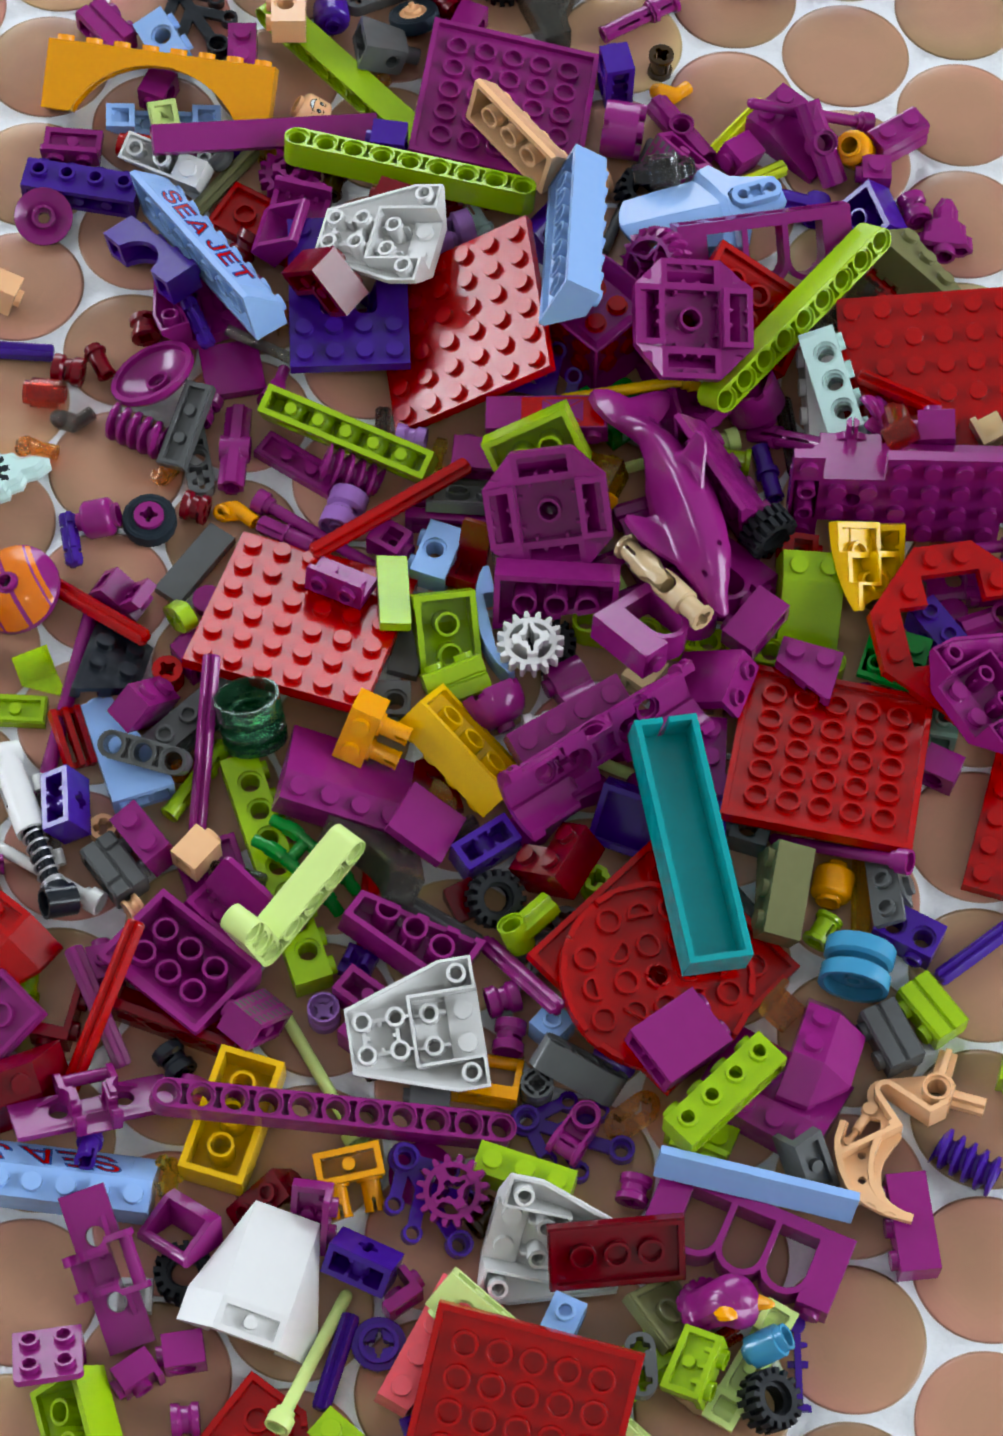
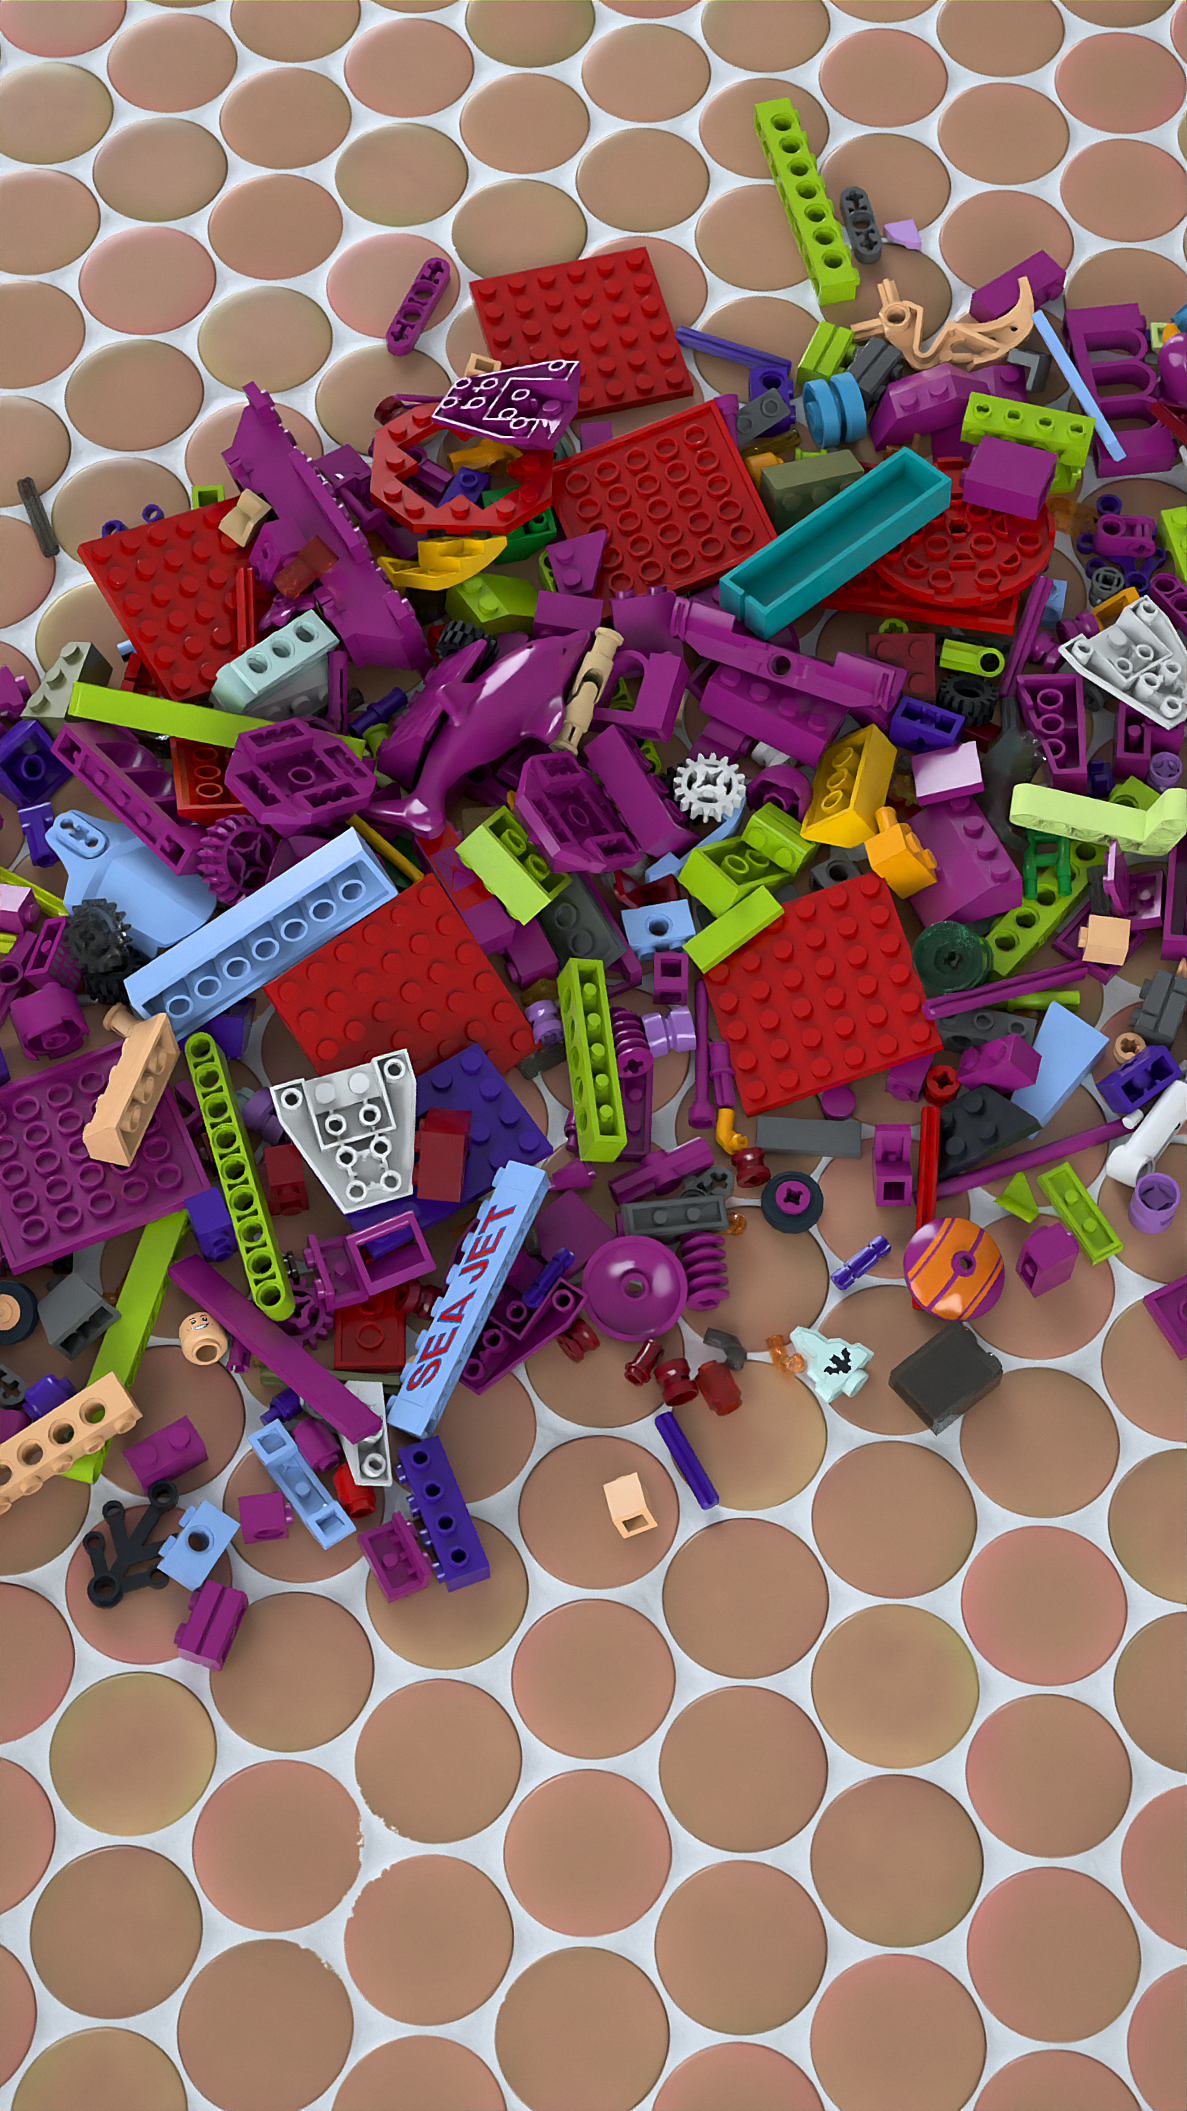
camera: 120 degrees left, 0 degrees up
magenta dish [14,187,73,246] -> none
light orange arch [41,33,279,120] -> none
red tile [47,704,98,770] -> none
magenta head [75,497,123,540] -> none
dark grey beam [97,730,193,776] -> none
dark purple arch [103,215,203,305] -> none
magenta brick [109,800,174,877] -> none
yellowish green tile [146,98,180,125] -> none
lime beam [162,599,199,633] -> none
magenta bracket [305,556,377,610] -> none
red axle [309,458,472,560] -> none
dark grey beam [529,1032,628,1107] -> none
dark purple piece [590,776,651,857] -> none
magenta wheel [615,1171,653,1210] -> none
dark purple piece [927,1128,1003,1197] -> none

